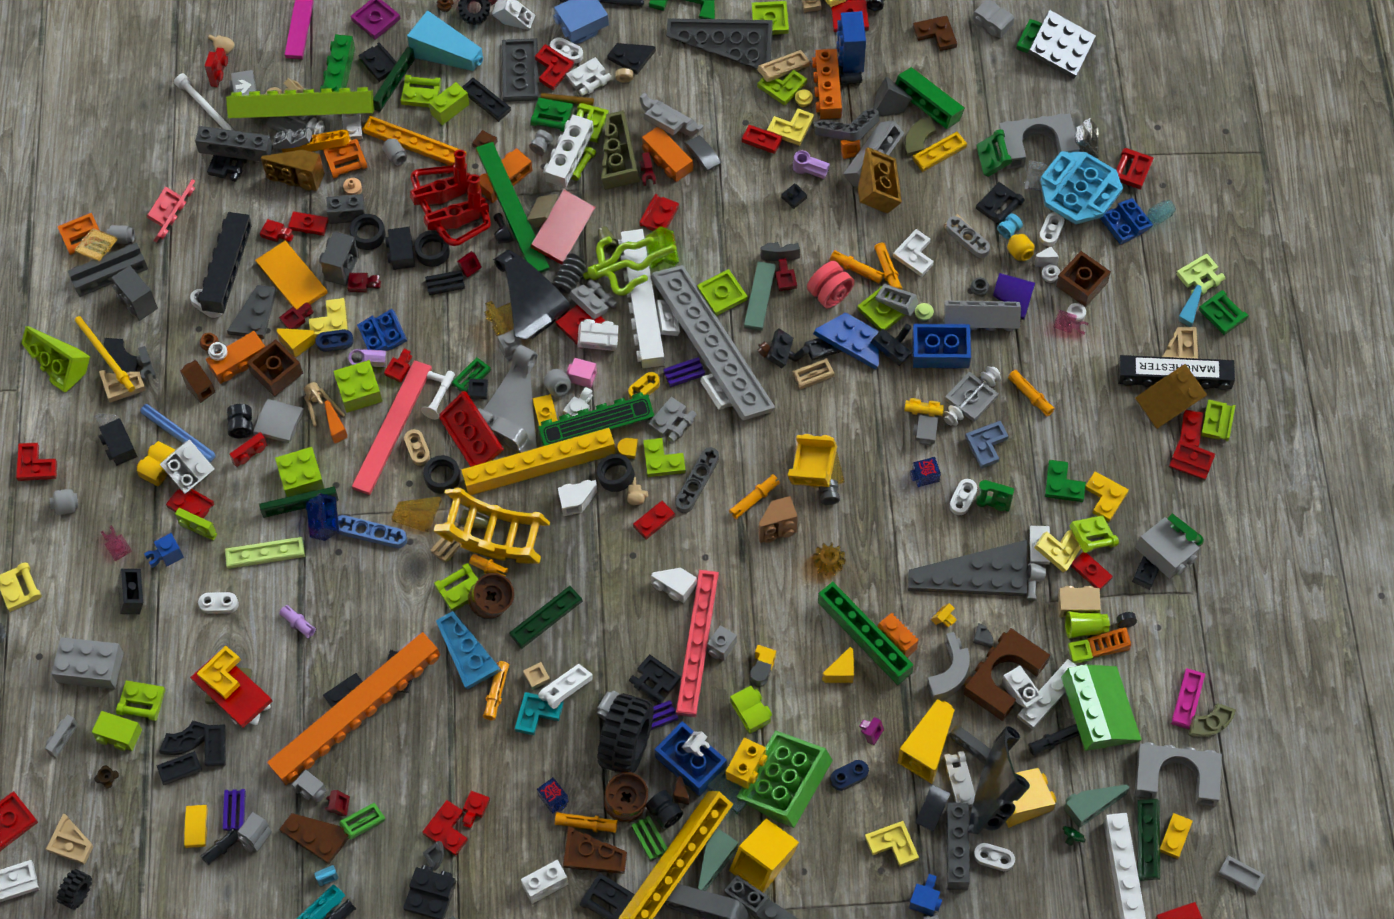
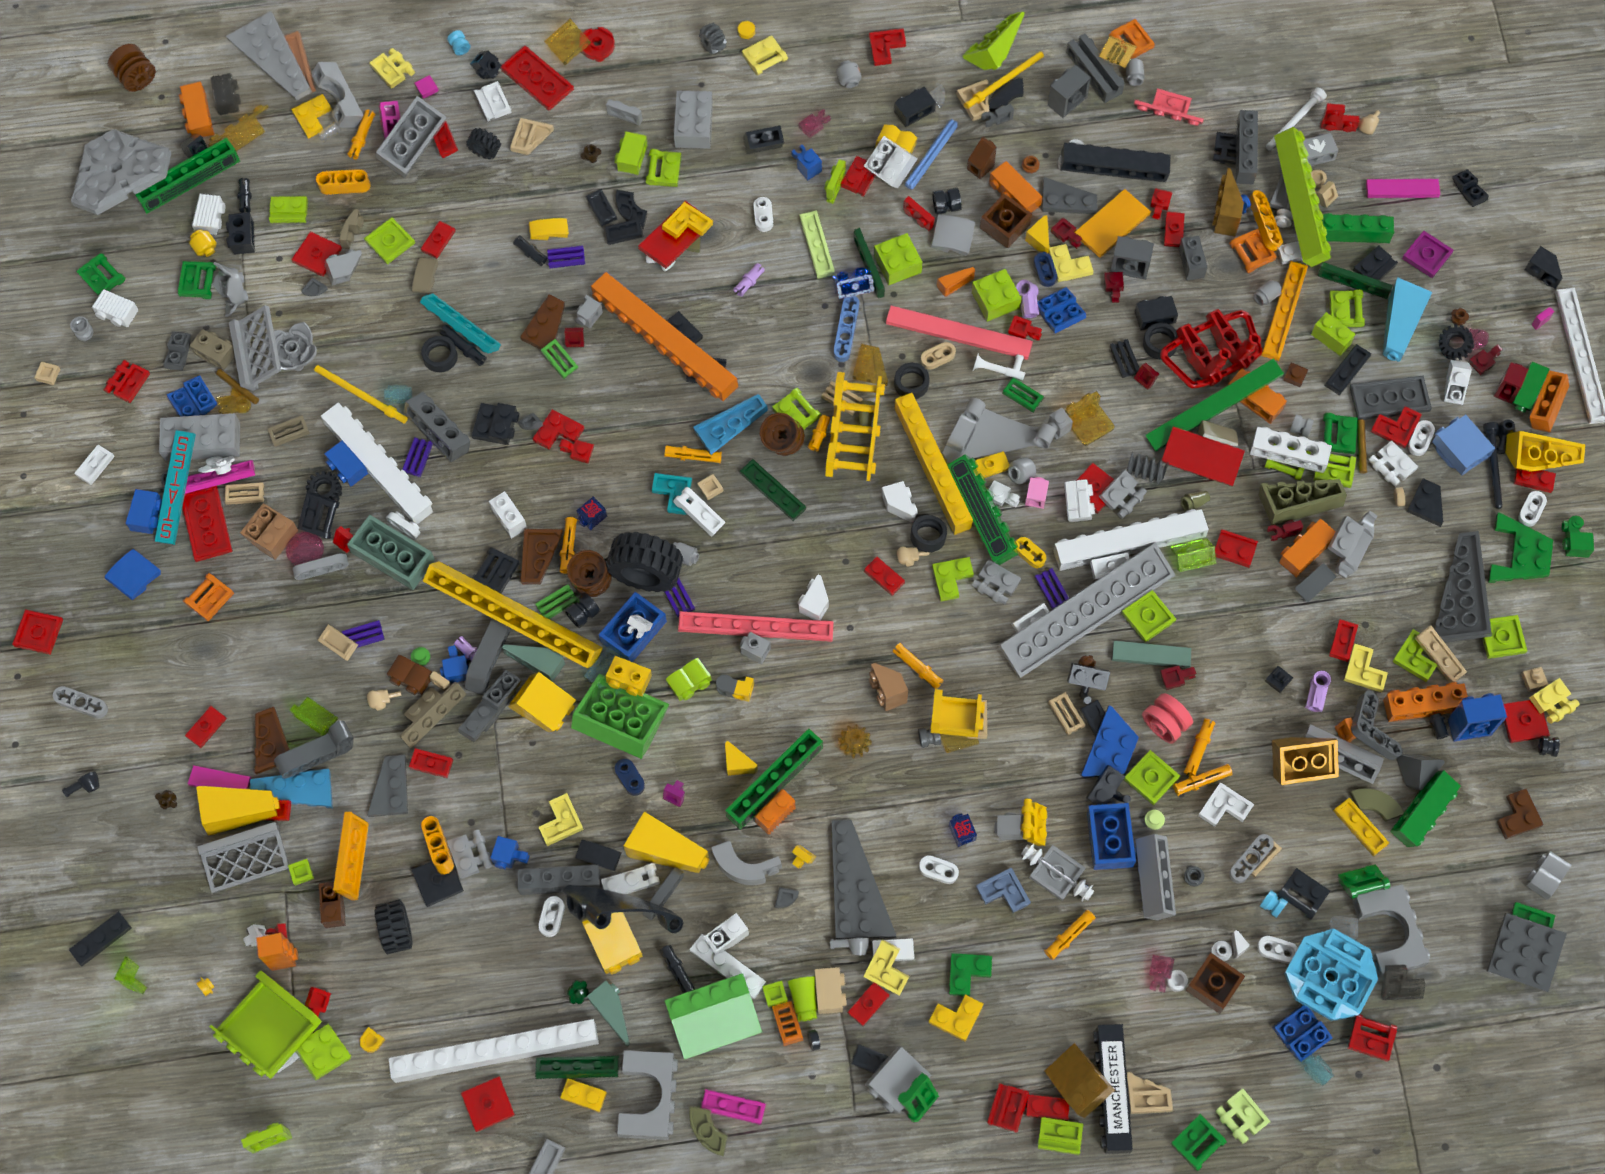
camera: 85 degrees right, 5 degrees up
white plate [208,342,228,361] -> none
light grey brick [237,812,272,852] -> none
light grey slope [272,127,313,149] -> none
tan plant [304,382,345,426] -> none
medium azure slope [314,865,339,886] -> none
light nougat tile [343,178,362,195] -> none
black tyre [350,214,386,250] -> none
red tile [439,391,504,467] -> none
black tile [468,379,489,400] -> none
black bar [493,213,513,244] -> none
black panel [493,250,570,340] -> none
lime plant [583,236,677,296] -> none
yellow tile [617,438,638,459] -> none
black plate [629,654,681,704] -> none
reddish brown slope [673,776,689,805] -> none
dark grey beam [676,447,719,513] -> none
dark grey slope [760,242,800,261] -> none
light yellow plate [795,89,813,107] -> none
light grey slope [875,284,919,316] -> none
reddish brown arch [963,628,1050,721] -> none
green plate [976,480,1015,512] -> none
dark purple slope [993,273,1035,320] -> none
yellow head [1007,234,1035,261] -> none
lime plate [1069,516,1119,553] -> none
medium azure slope [1179,285,1202,327] -> none

